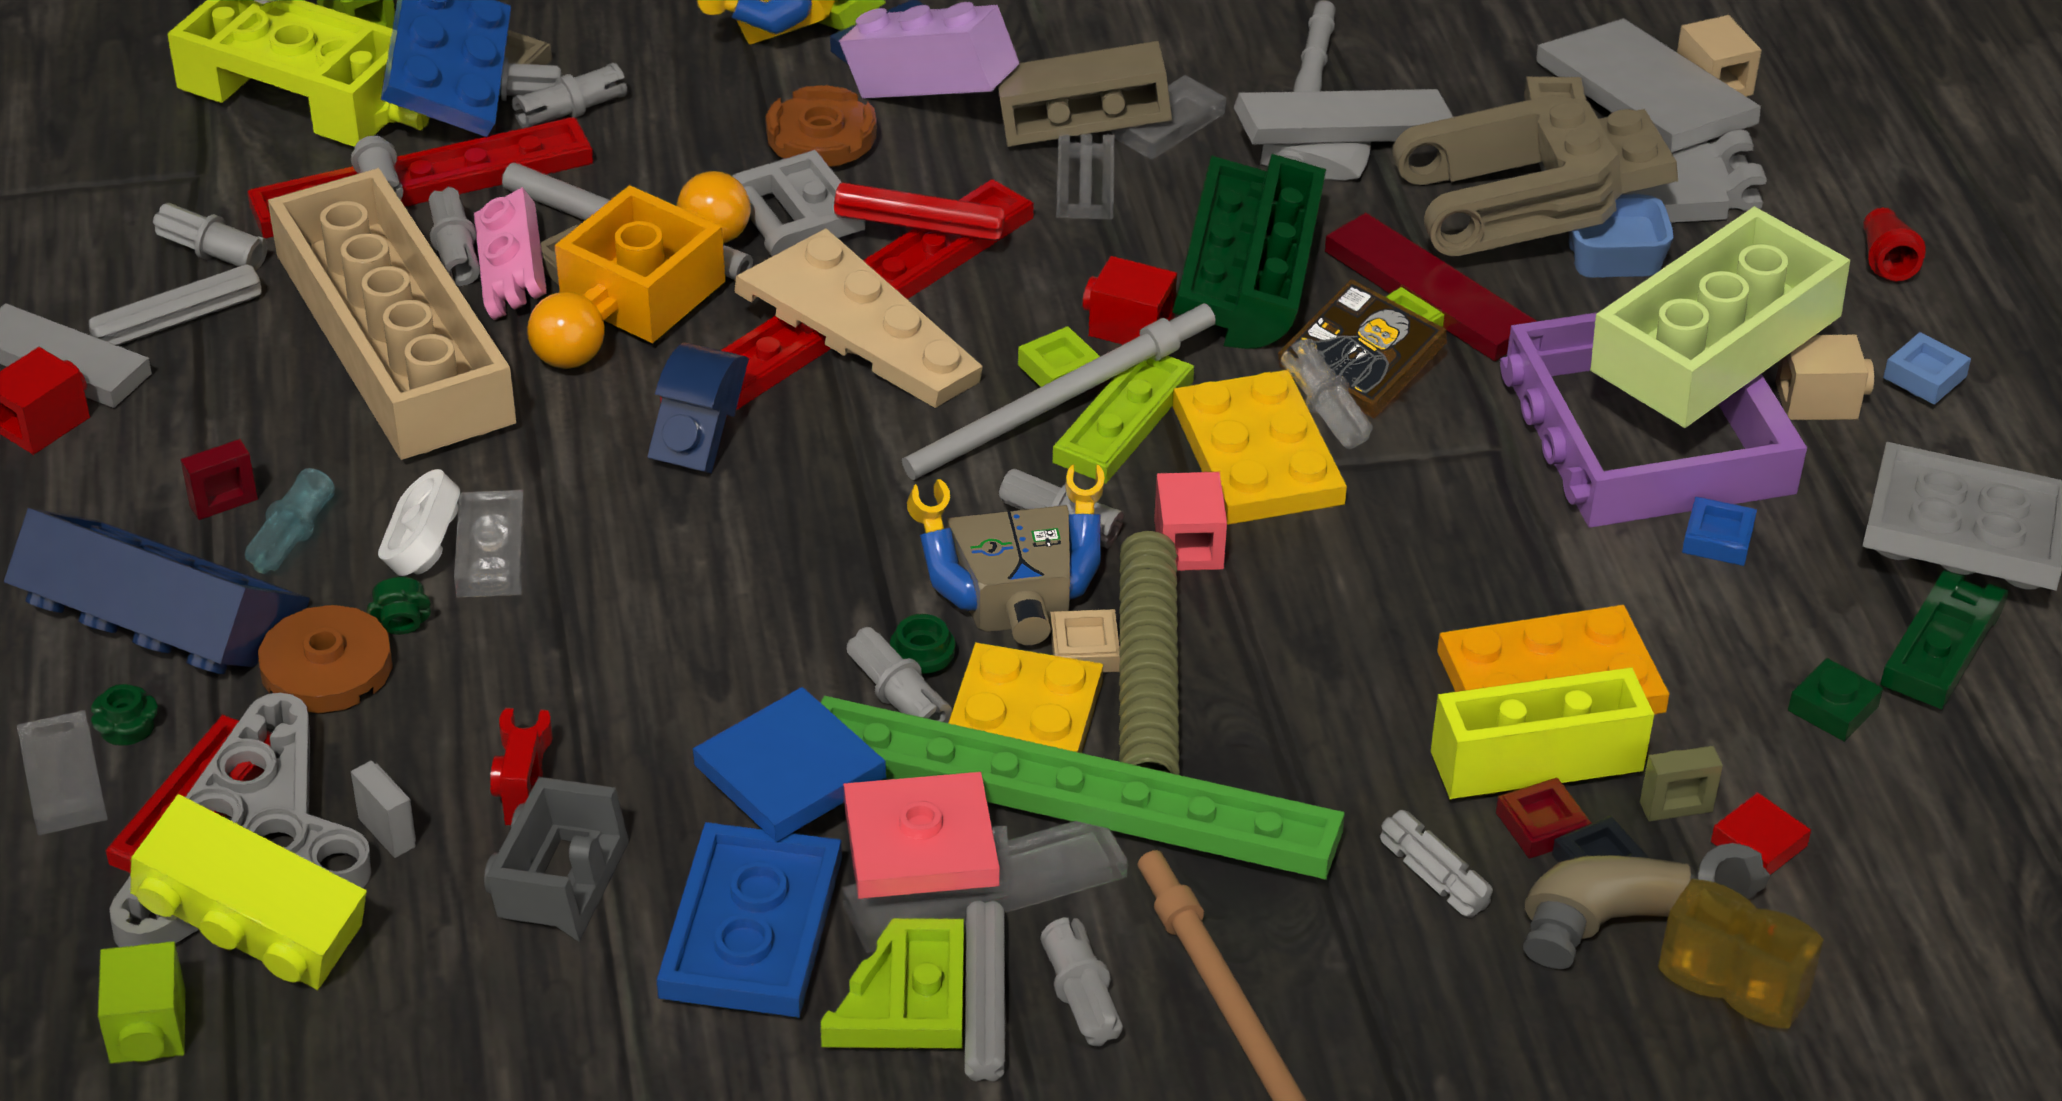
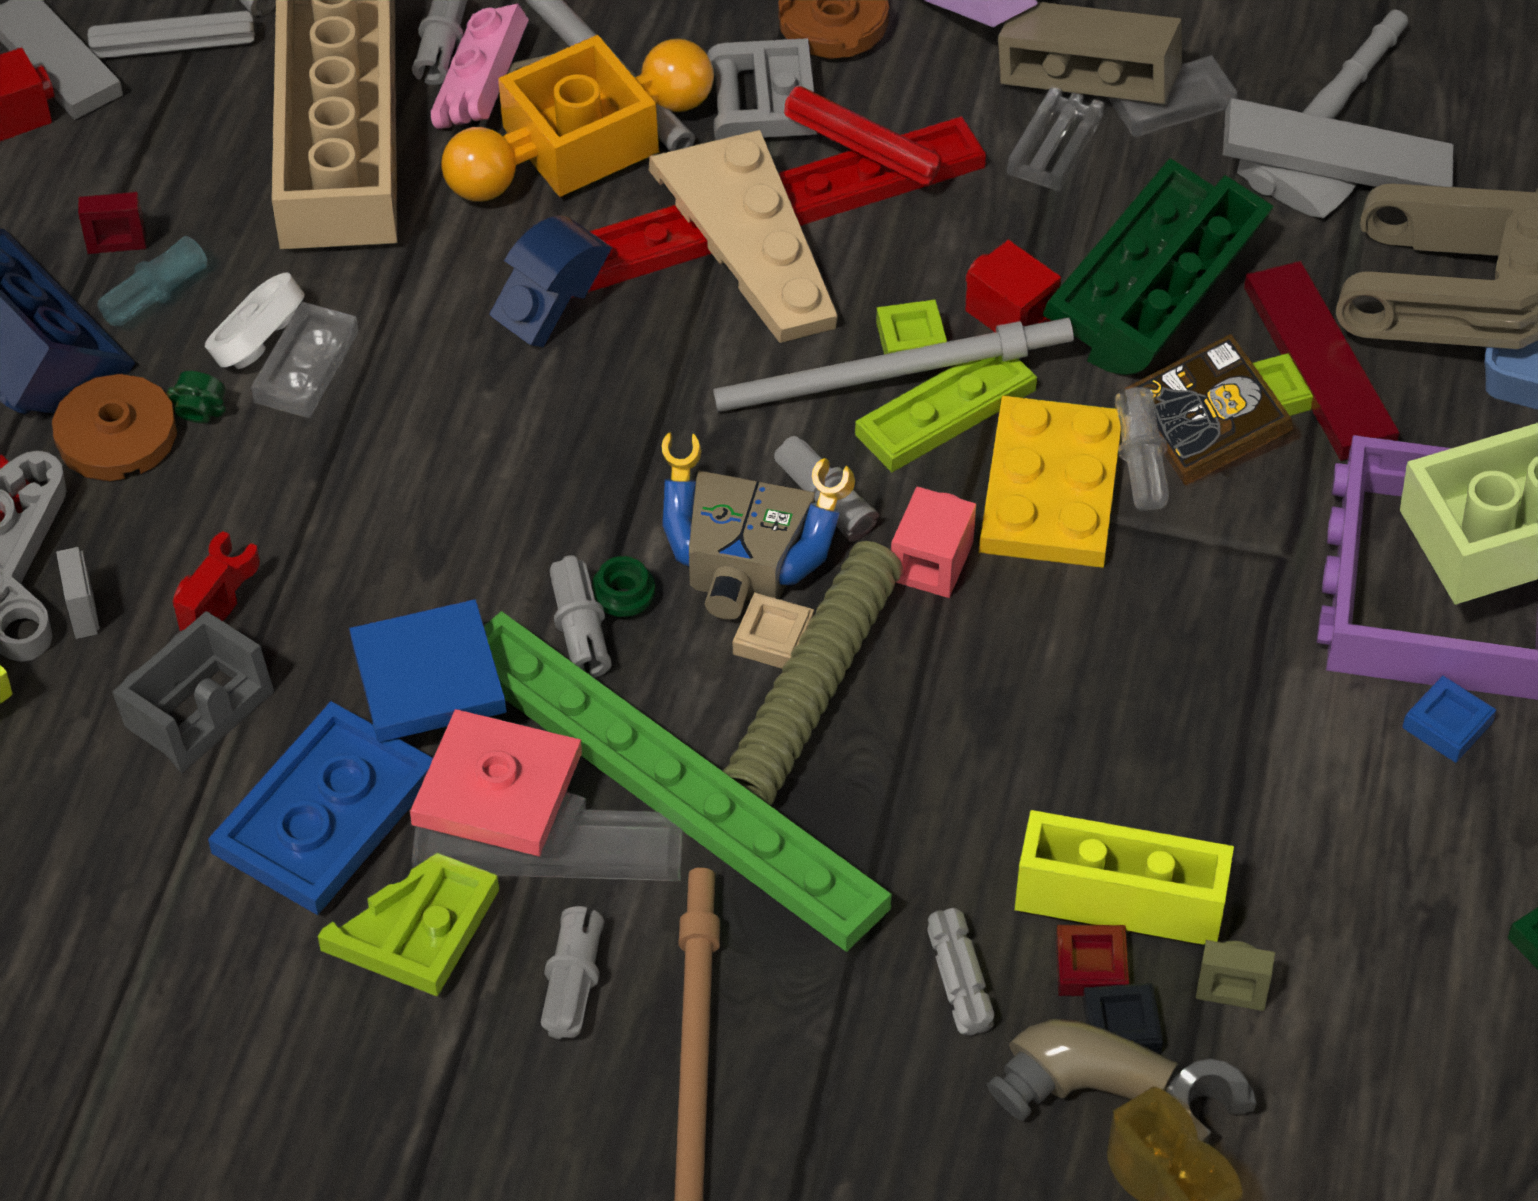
camera: 25 degrees right, 10 degrees up
yellow plate [948,642,1103,753] -> none
light grey axle [965,900,1005,1082] -> none
light orange plate [1437,605,1669,714] -> none
red tile [1711,792,1811,875] -> none
dark green plate [1788,657,1883,742] -> none

